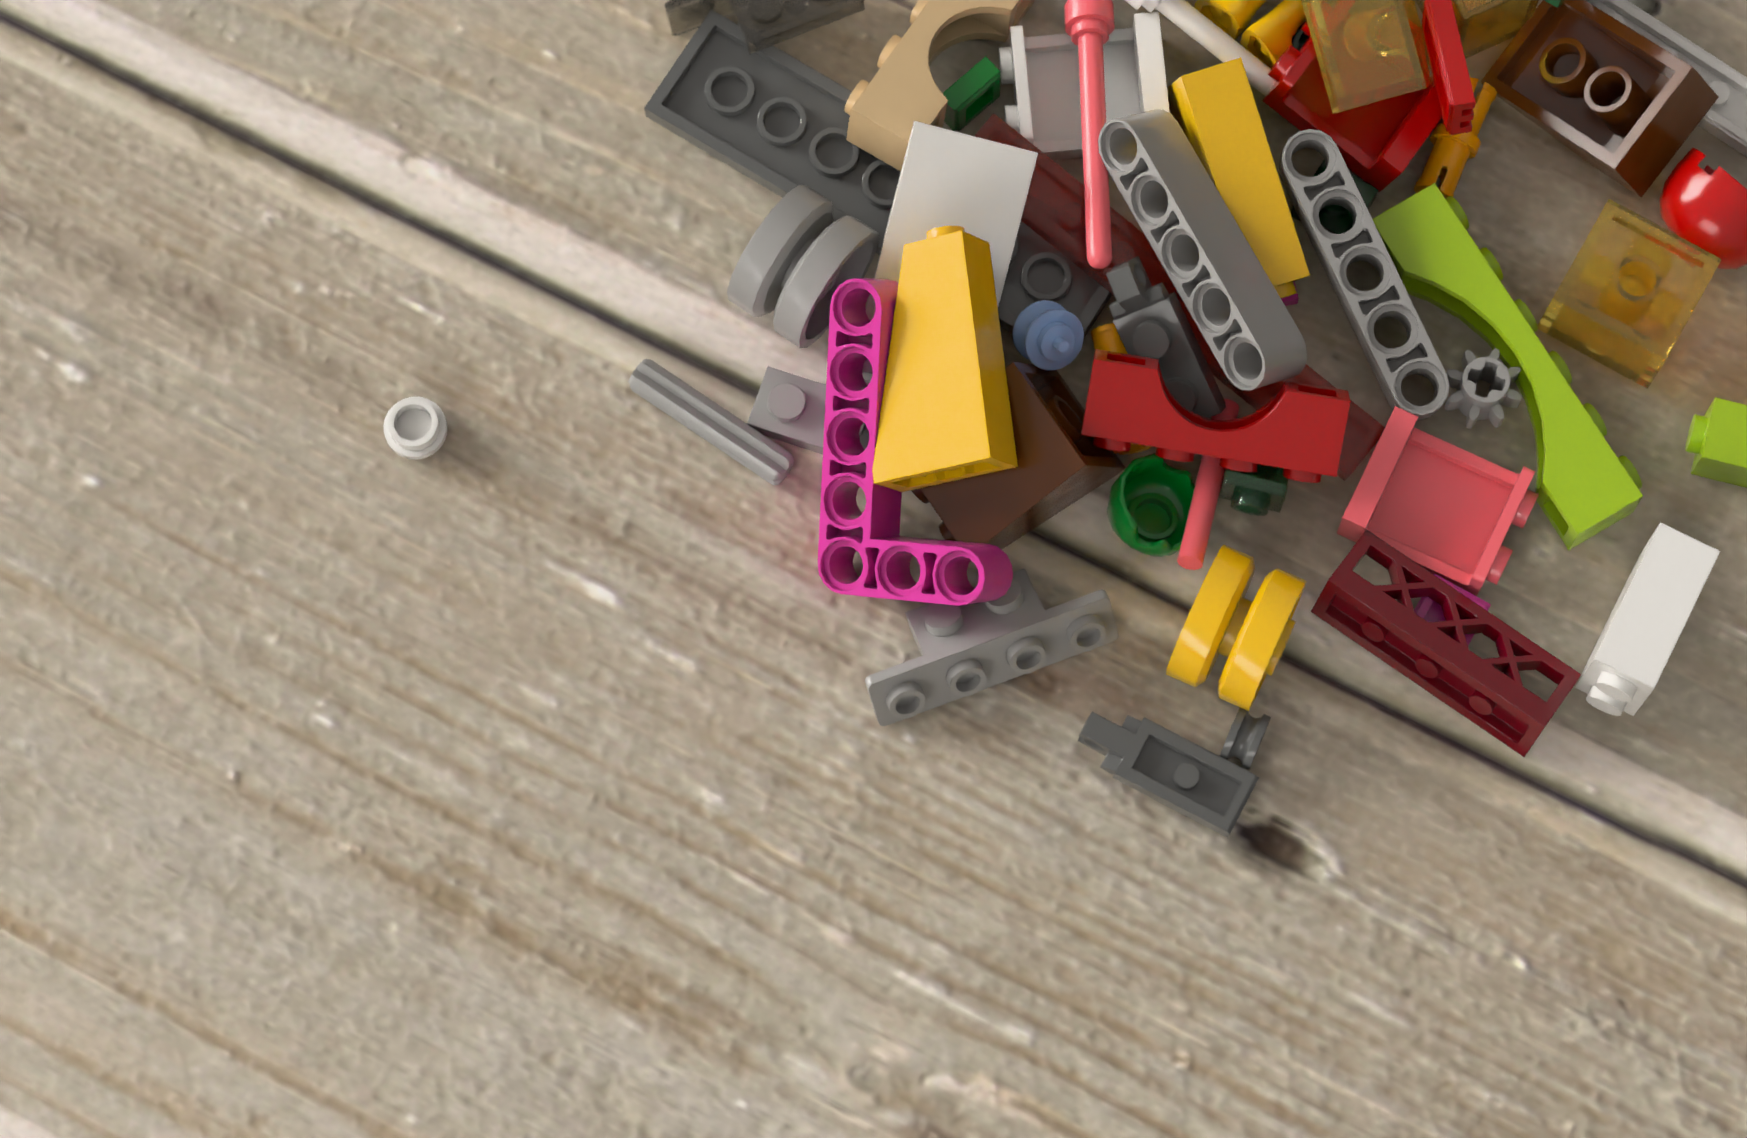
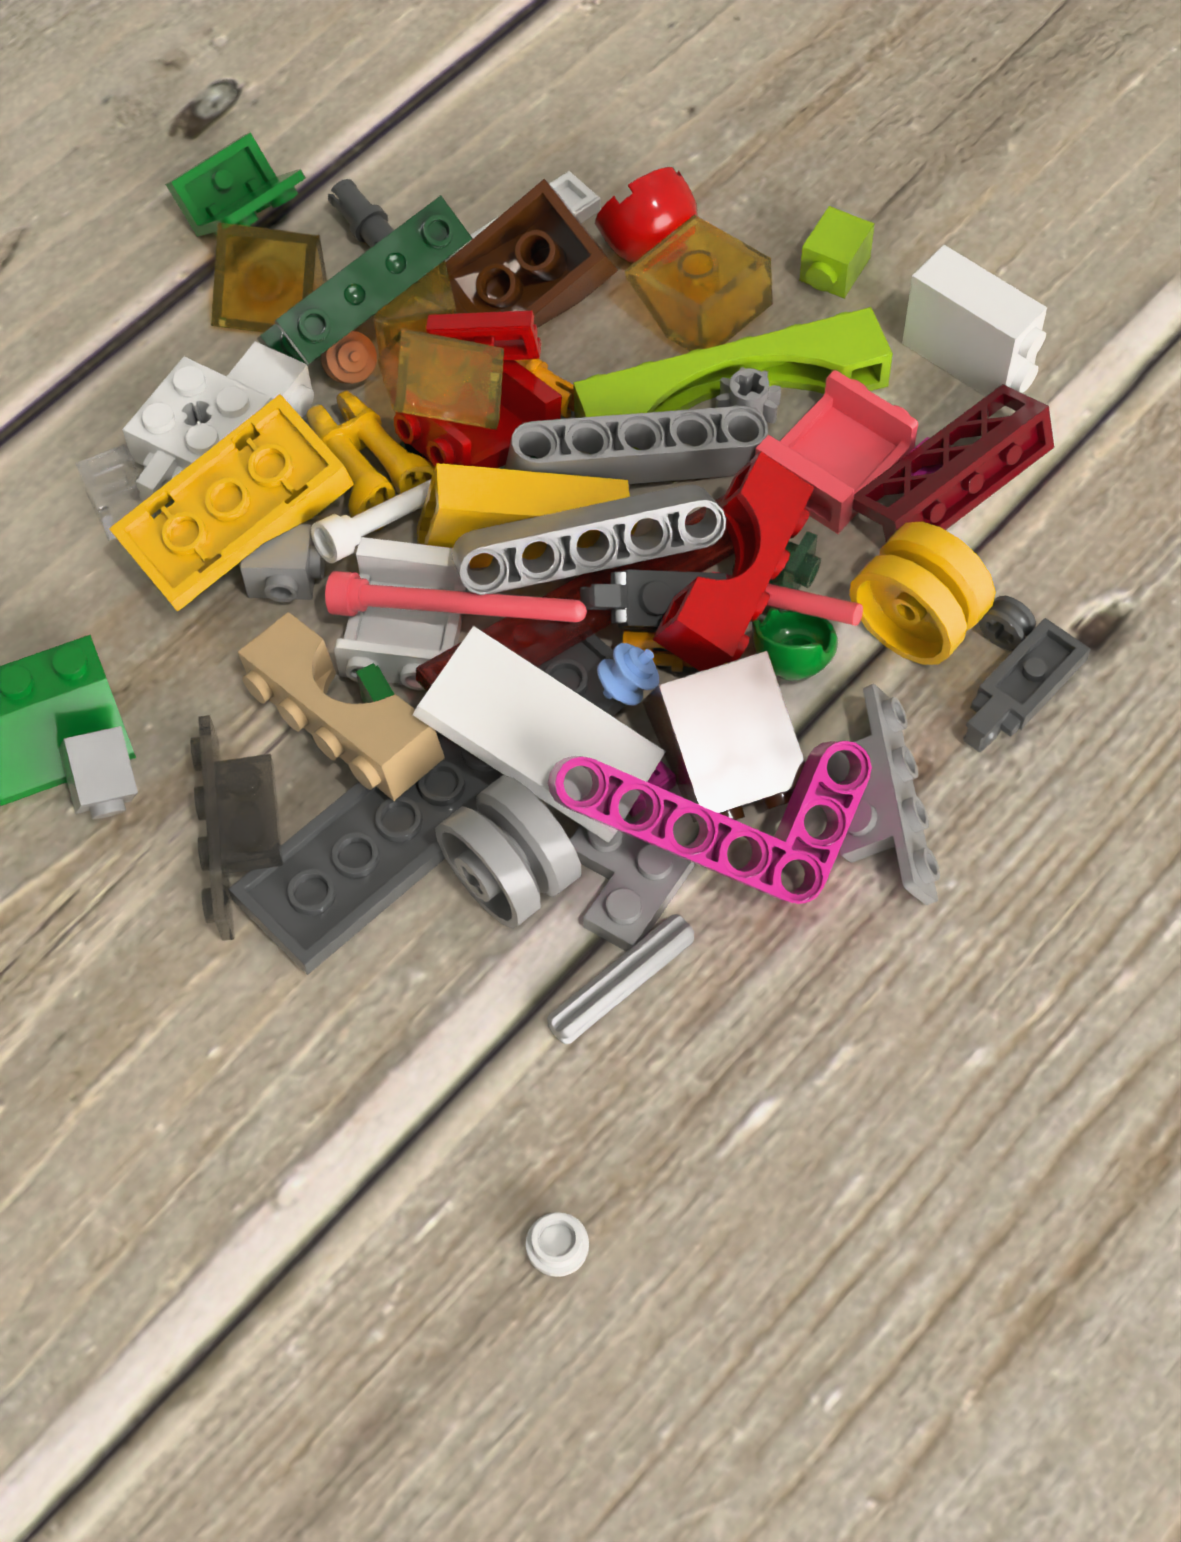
camera: 80 degrees left, 15 degrees down
yellow slope [872,226,1018,492] -> none

